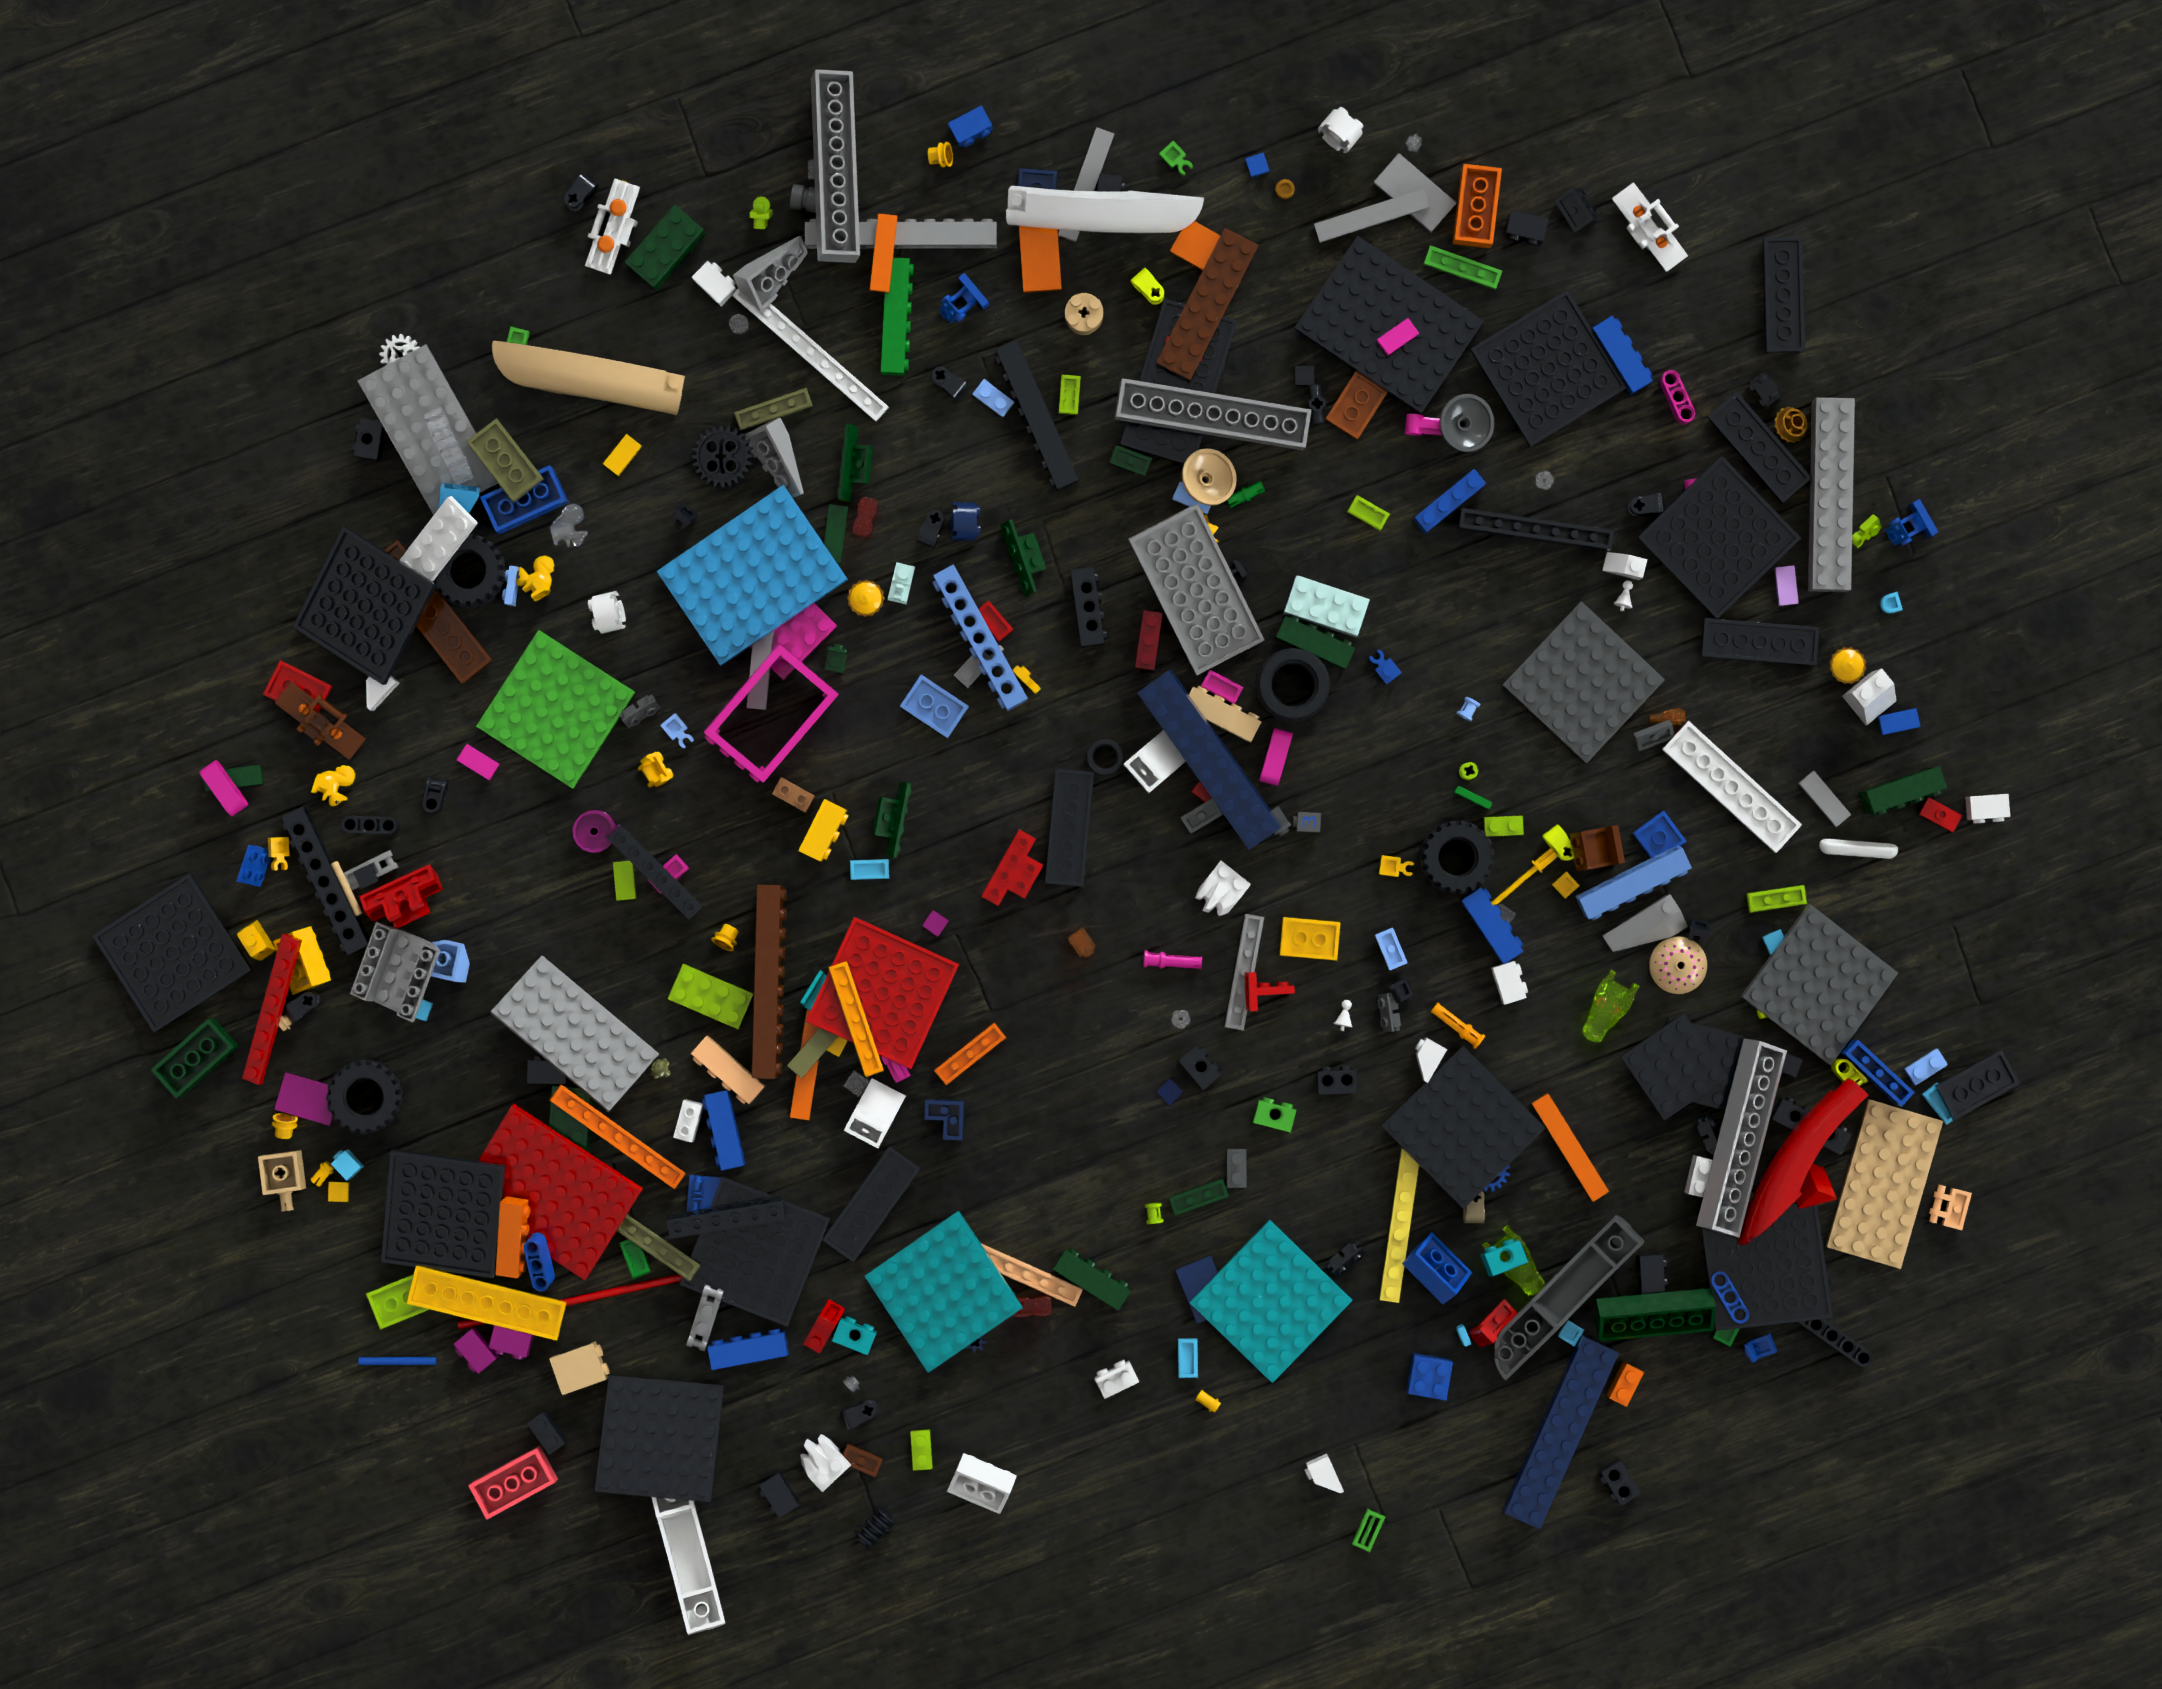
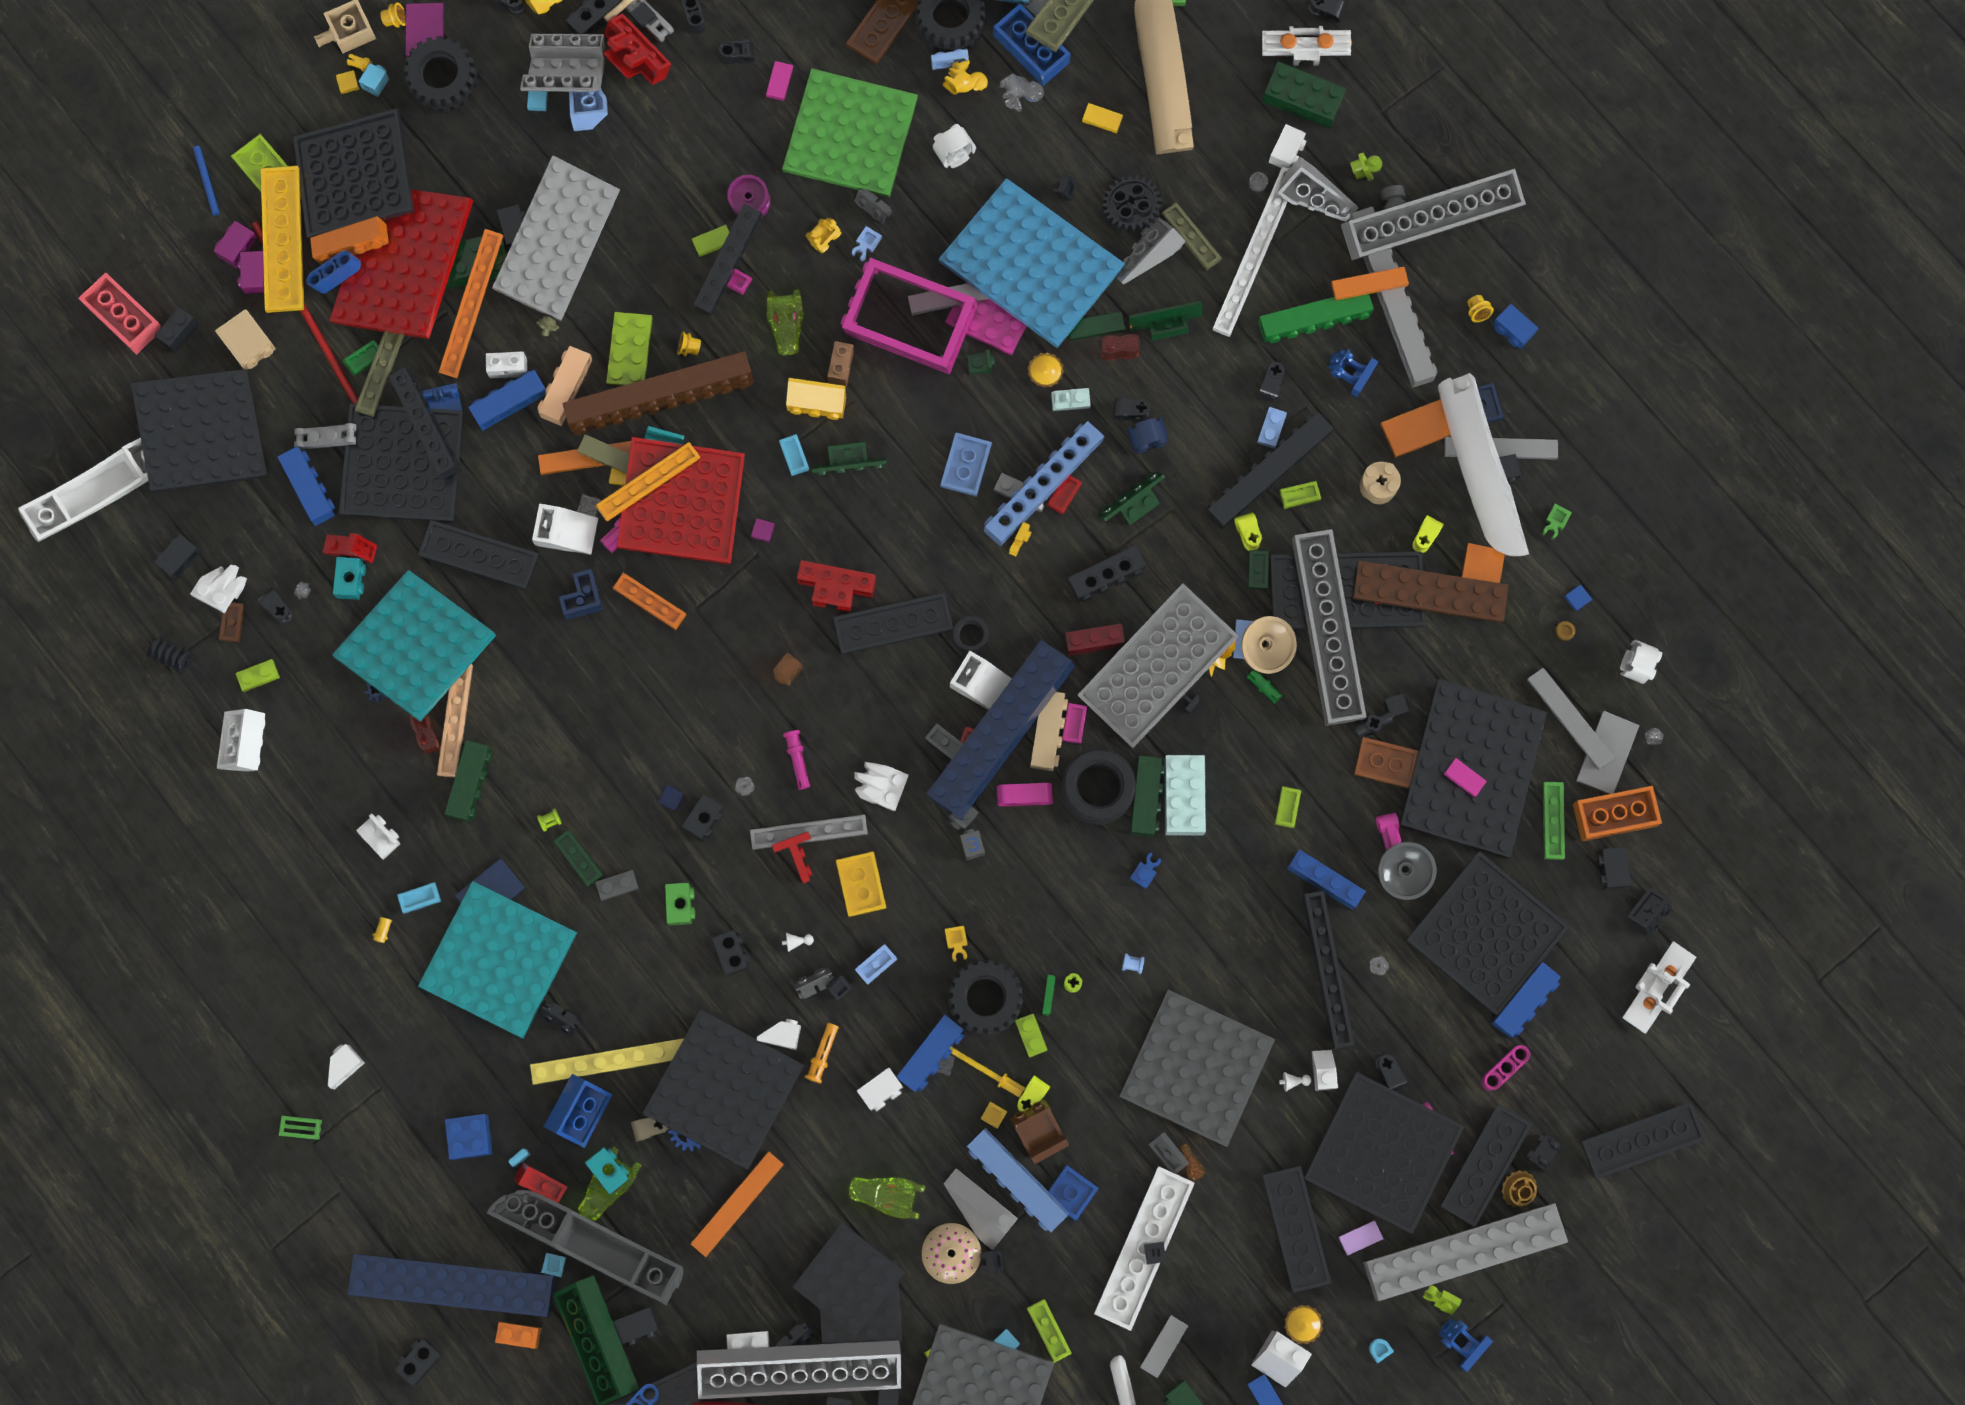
camera: 70 degrees right, 10 degrees down
none -> clear neon green animal [766,289,804,355]
none -> black tile [1144,1242,1167,1265]
none -> neon yellow piece [1234,512,1262,551]

